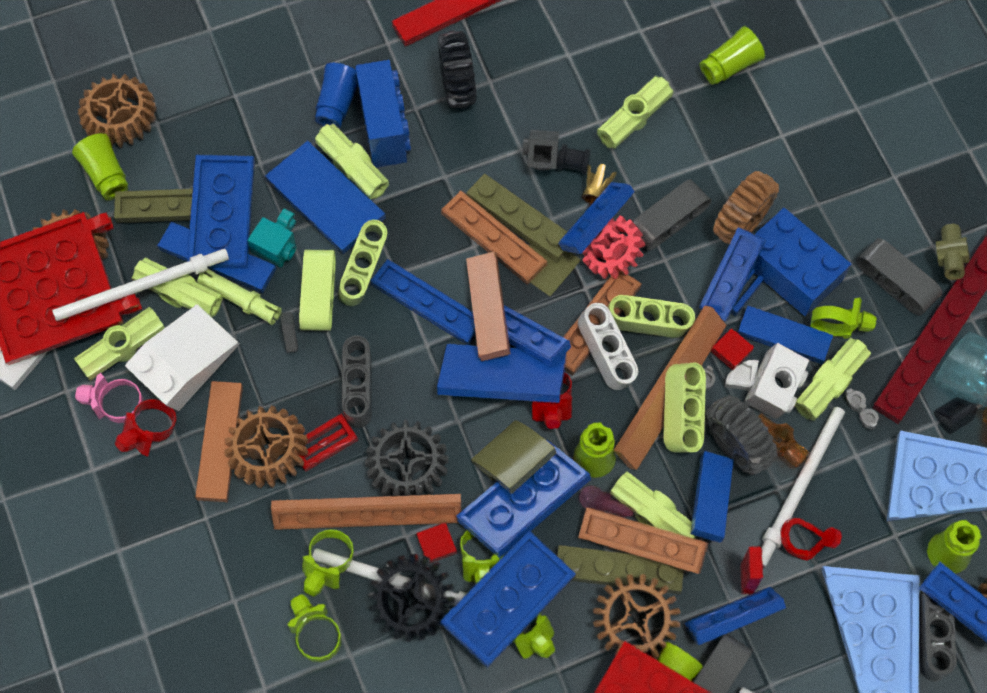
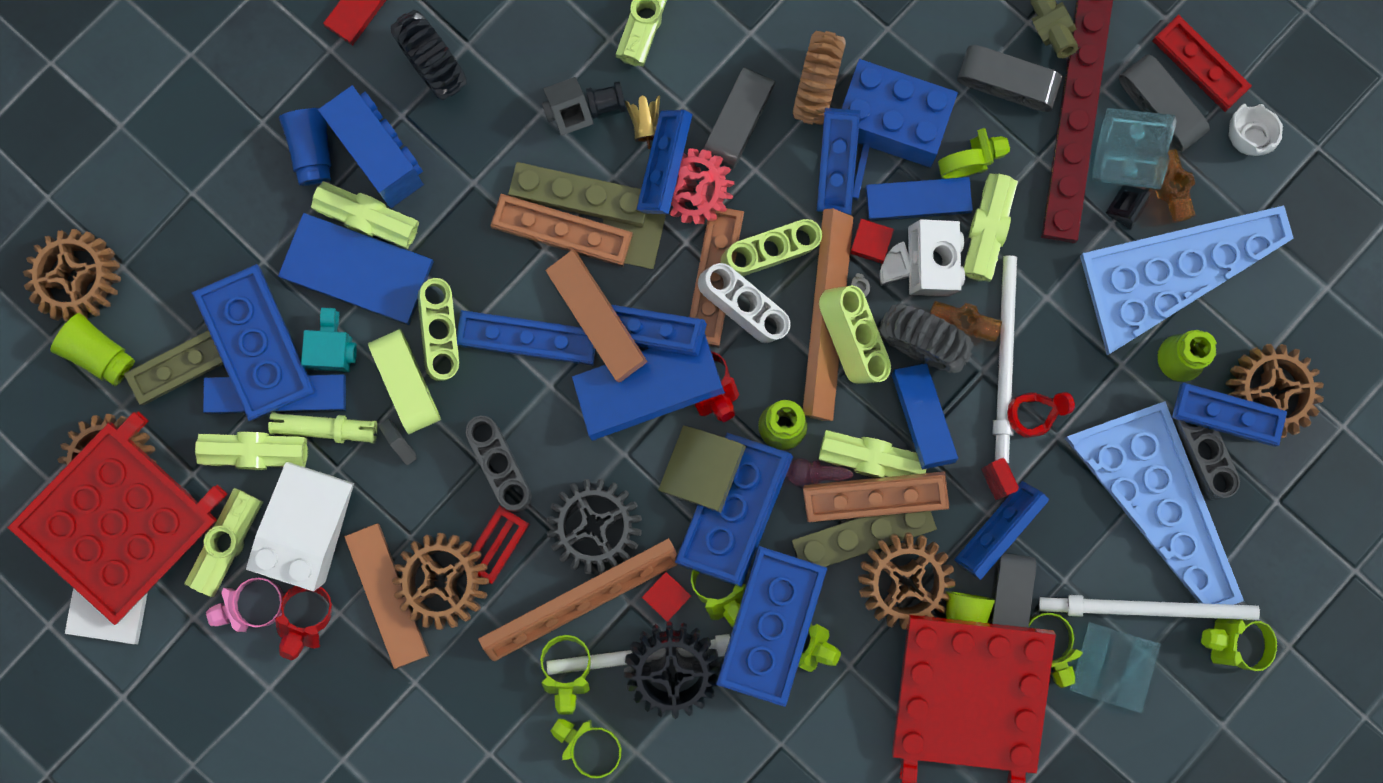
camera: 25 degrees left, 15 degrees up
white bar [52,248,229,321] -> none
light grey piece [845,388,879,431] -> none

